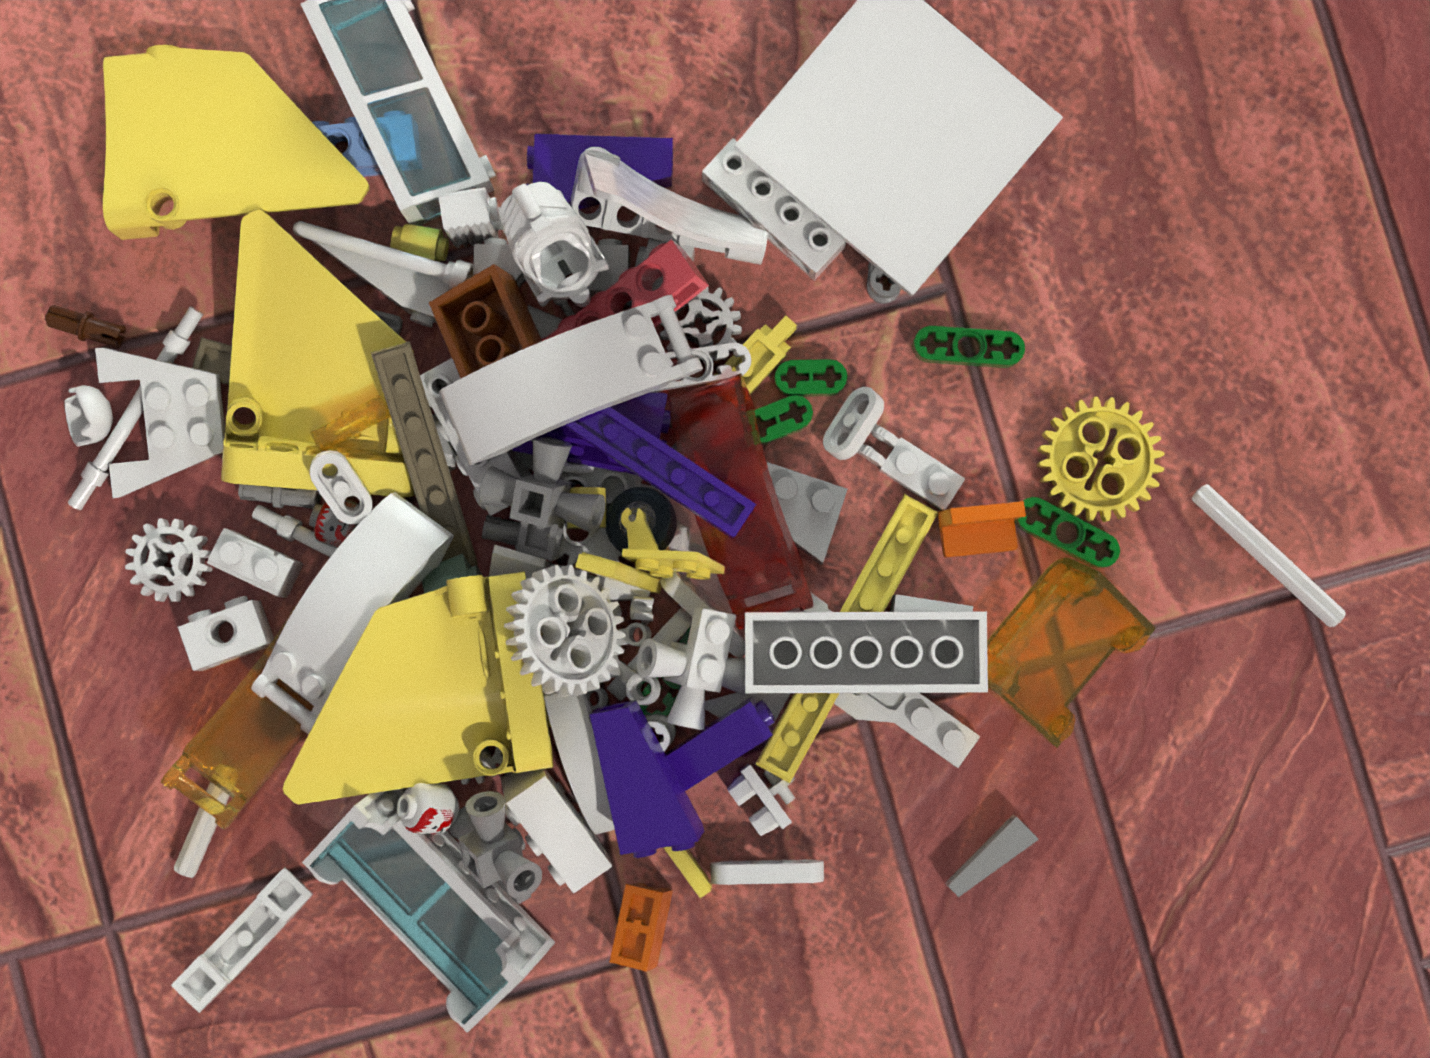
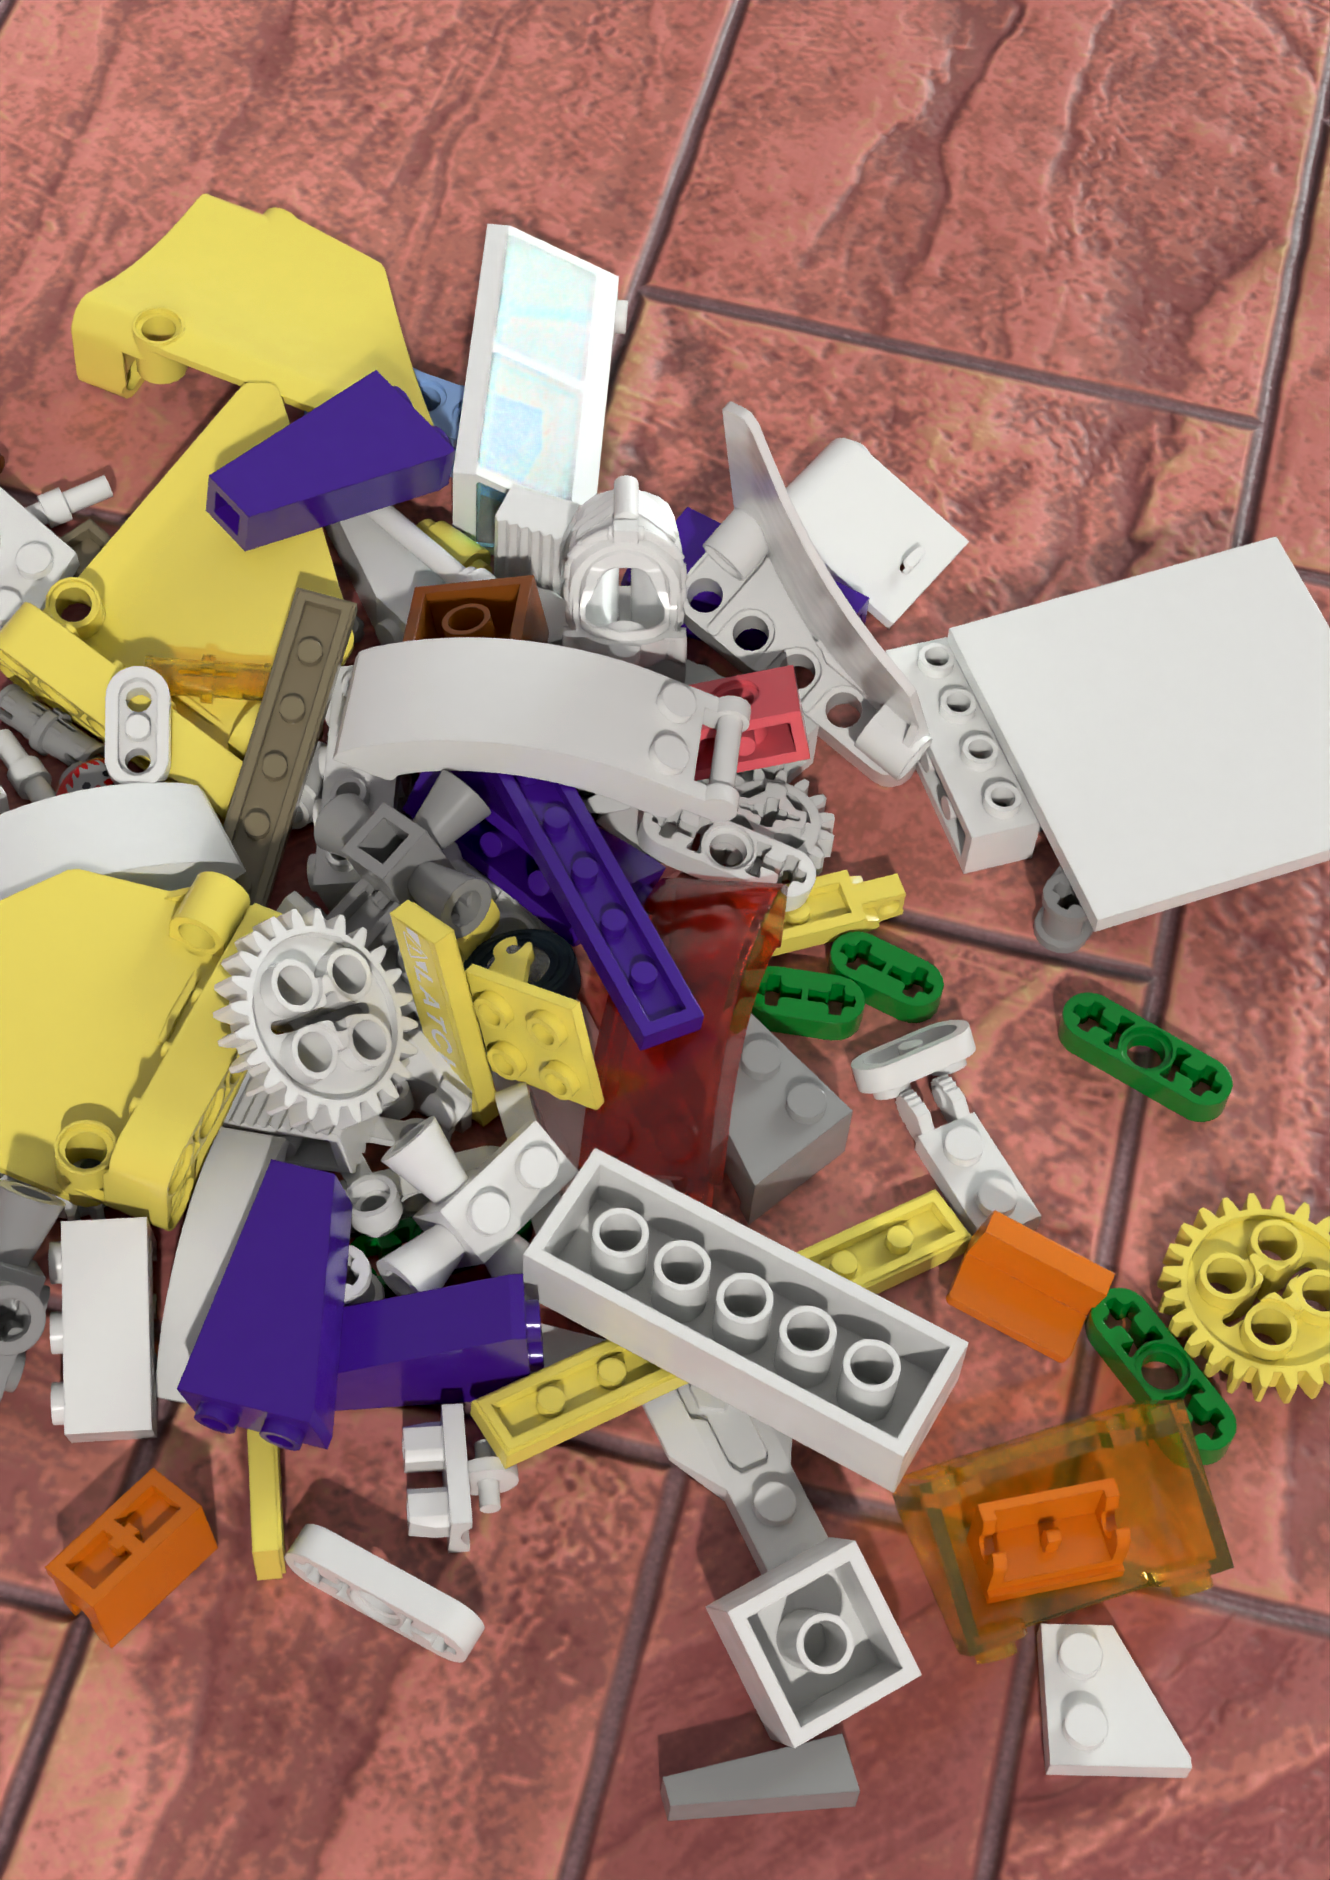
camera: 25 degrees right, 30 degrees down
none -> dark purple slope [206,370,455,551]
none -> white brick [705,1537,922,1748]
none -> white door [786,438,969,629]
none -> orange hinge [966,1478,1131,1604]
none -> white wing [1036,1623,1192,1778]

